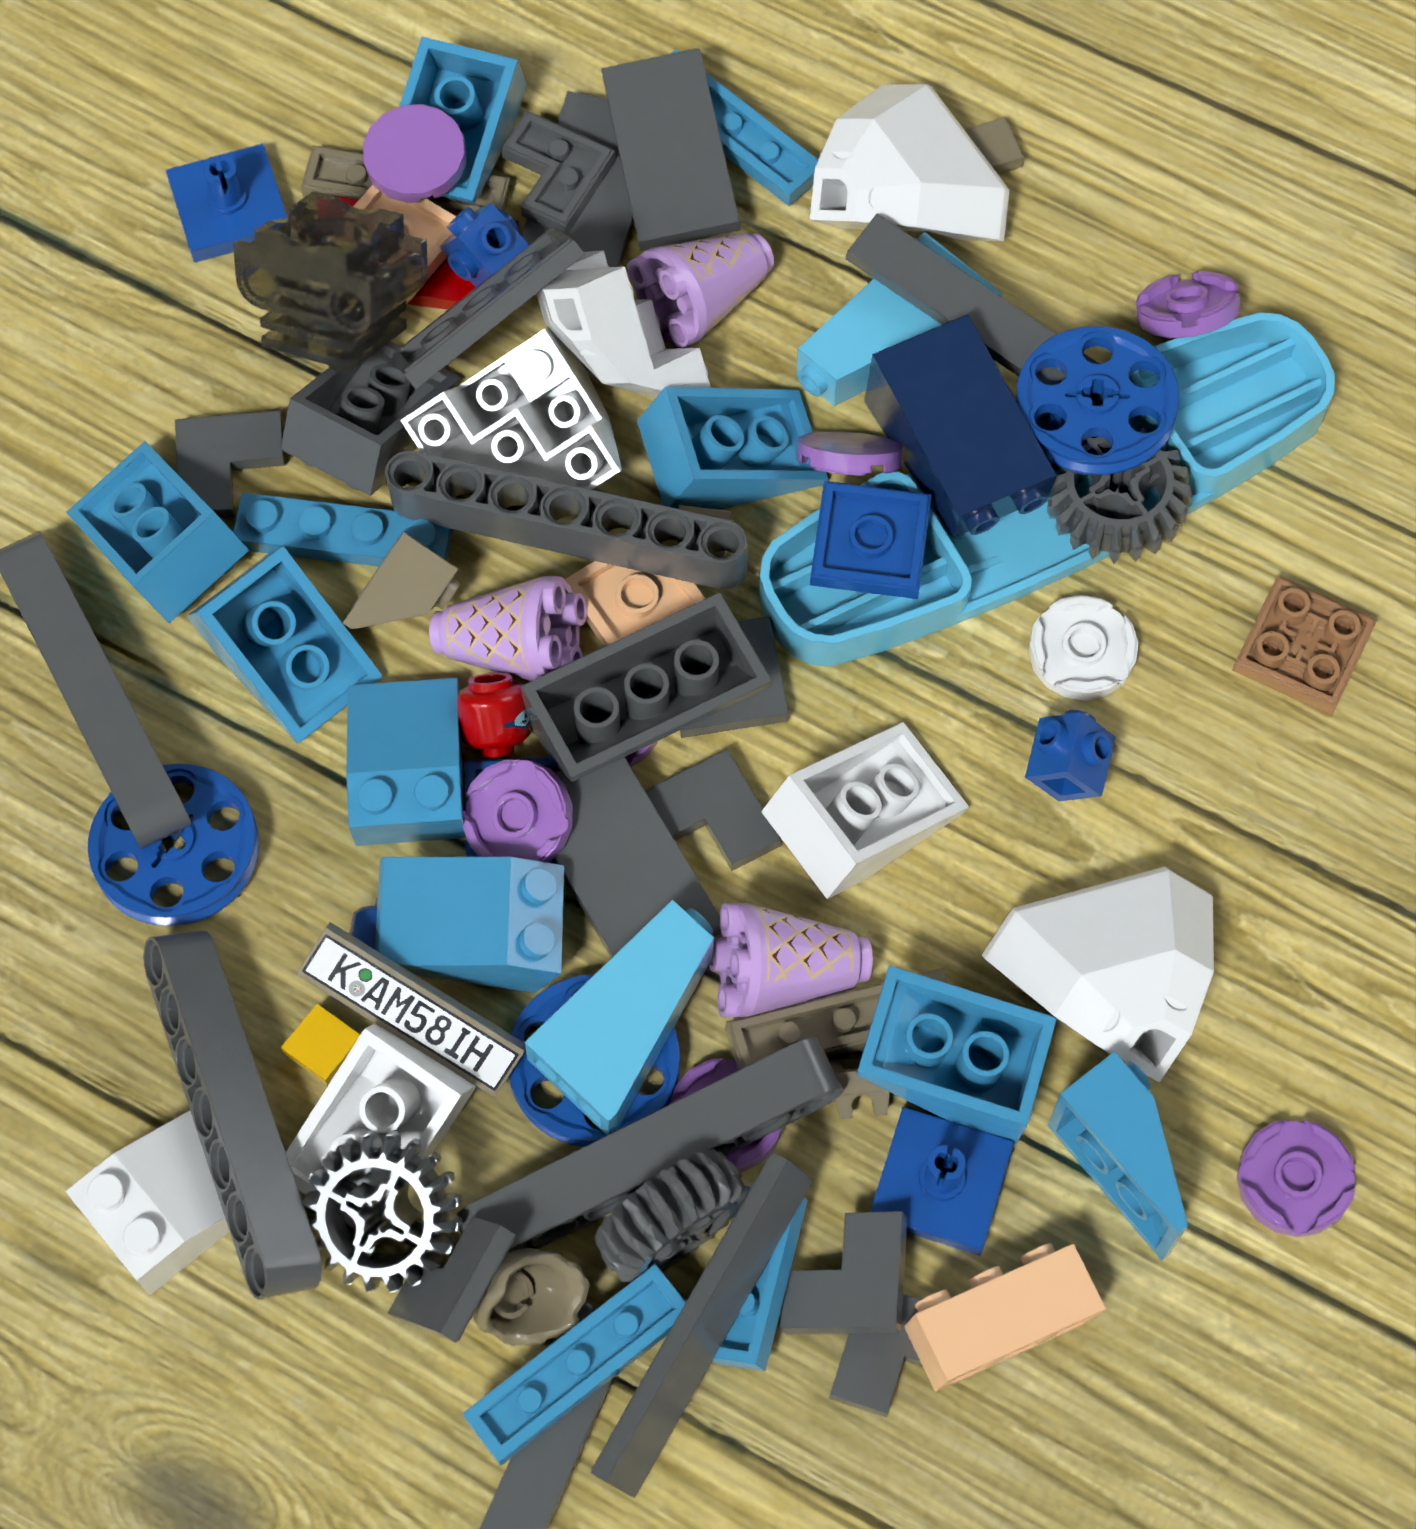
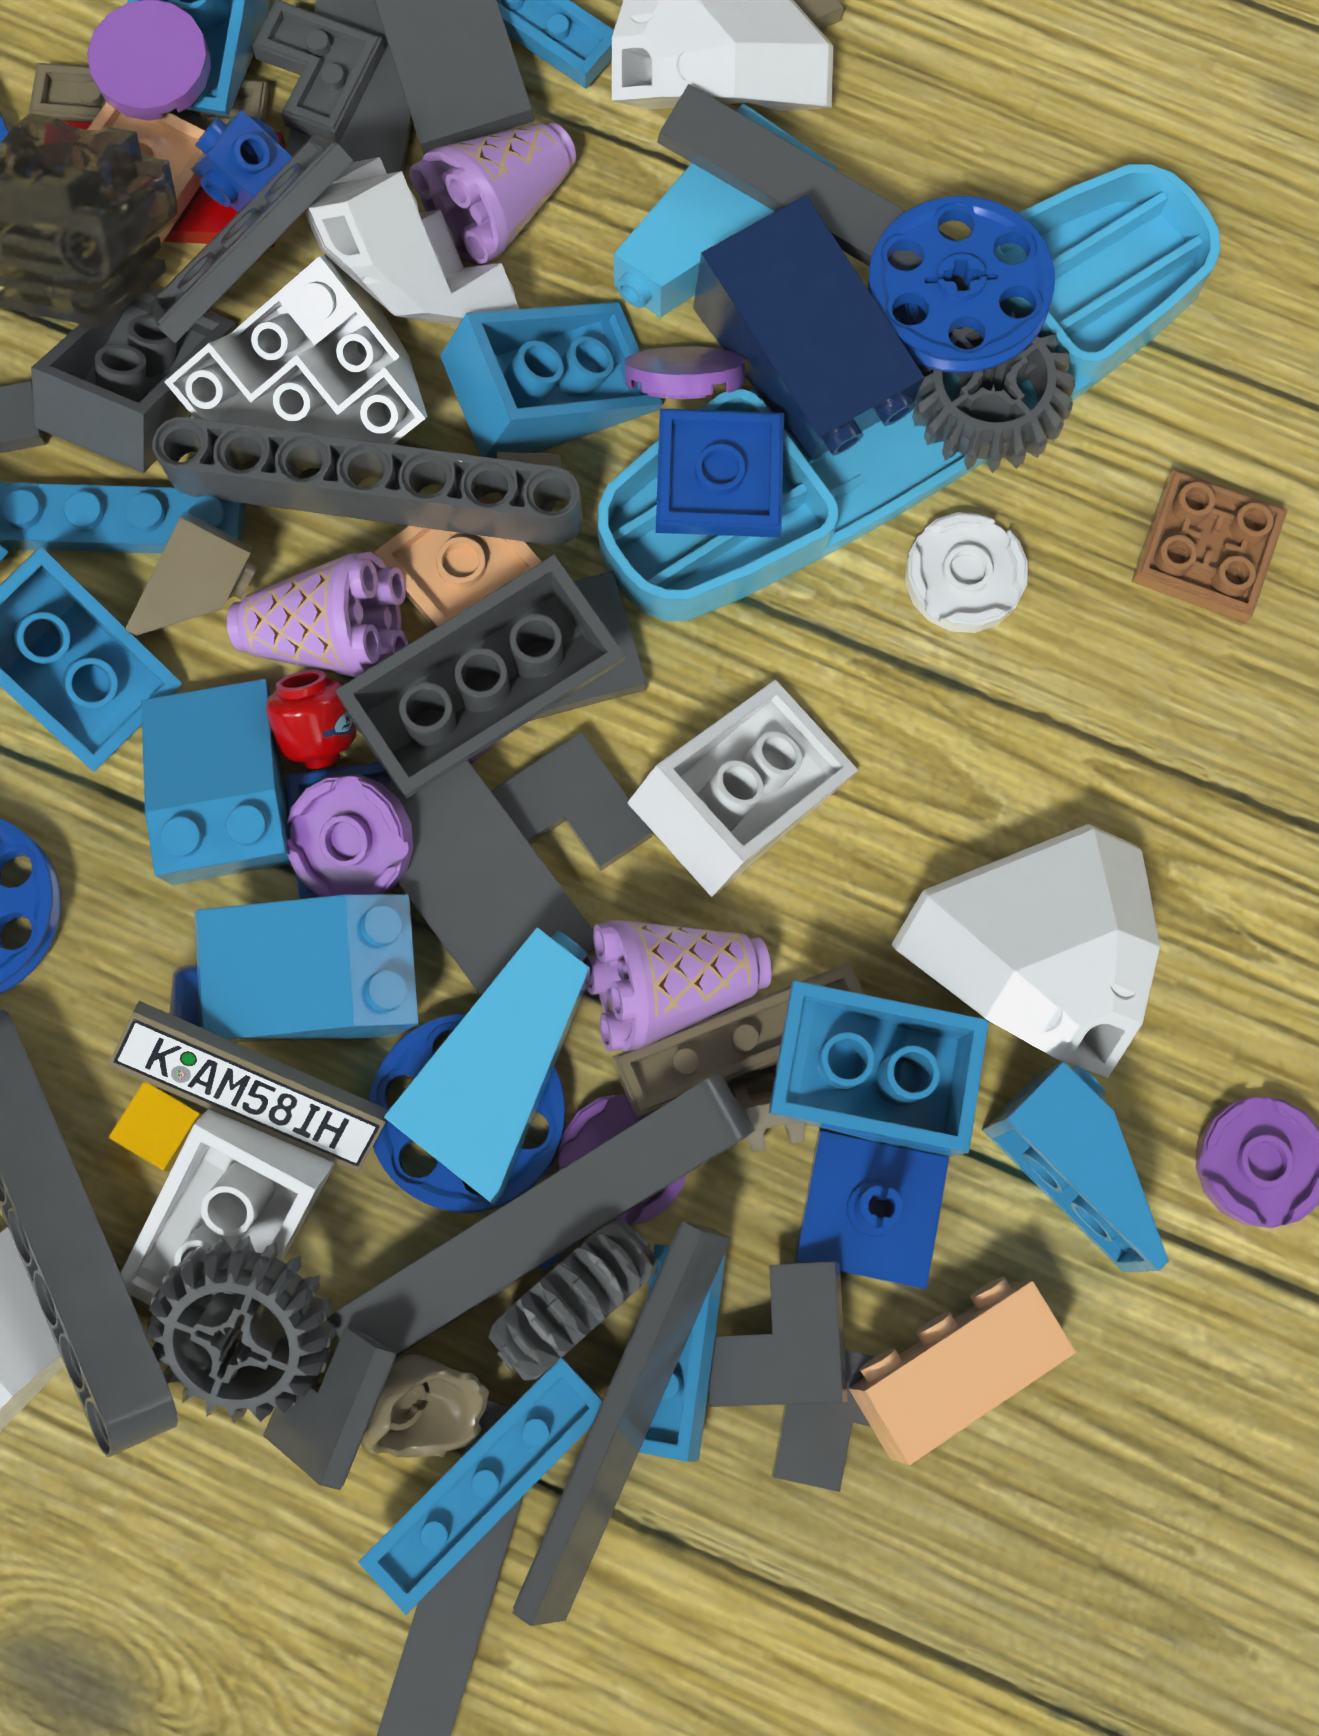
camera: 10 degrees left, 10 degrees up
blue brick [1025,710,1116,802] -> none
medium lavender tile [1136,271,1241,338] -> none

